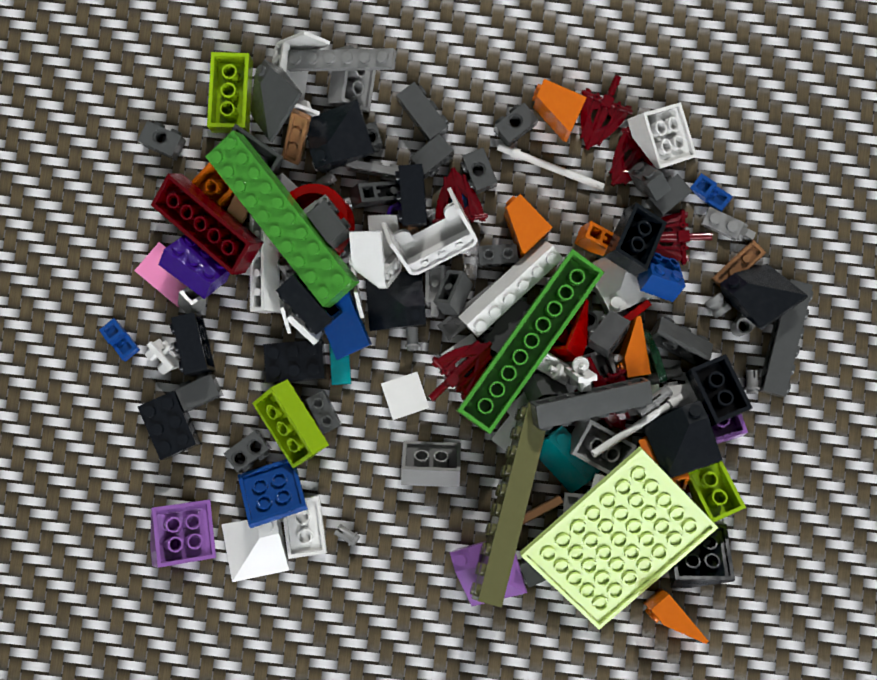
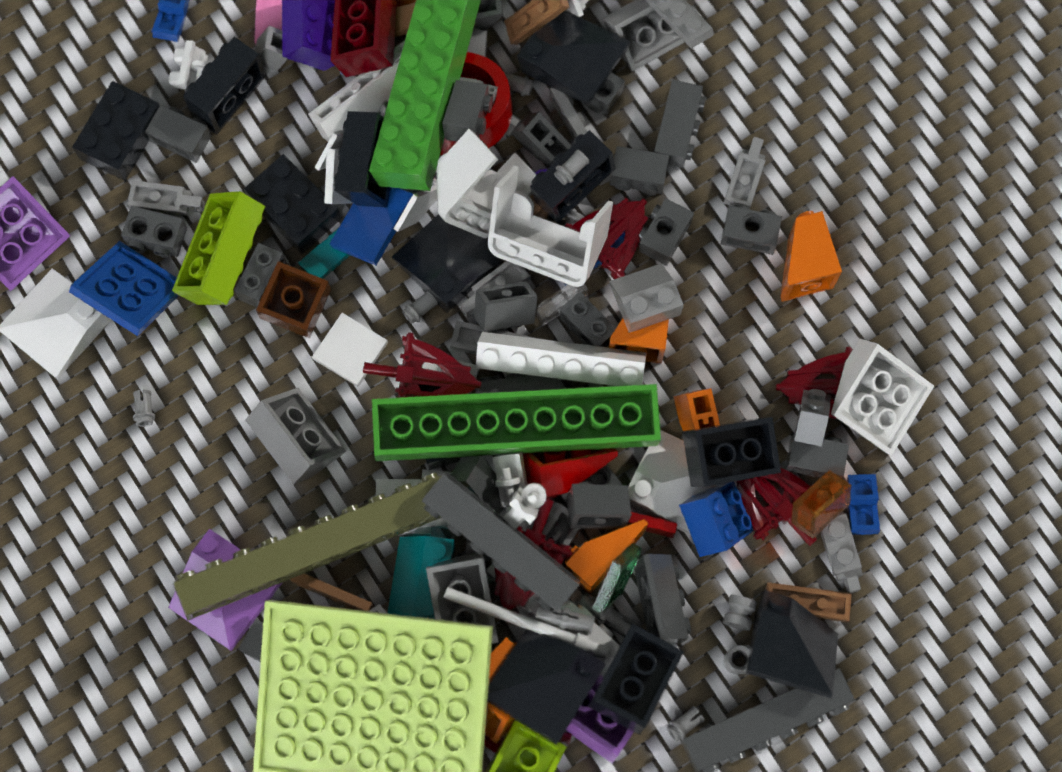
camera: 50 degrees right, 10 degrees down
white tile [283,495,327,559] -> none
white bar [497,143,605,191] -> none
dark red bar [580,75,633,150] -> none
none -> light grey hinge [127,180,205,216]
none -> reddish brown brick [256,261,331,338]
none -> light grey pin [554,150,589,185]
none -> light grey slope [609,263,684,333]
none -> light grey hinge [723,137,766,208]
none -> clear orange brick [791,470,852,538]

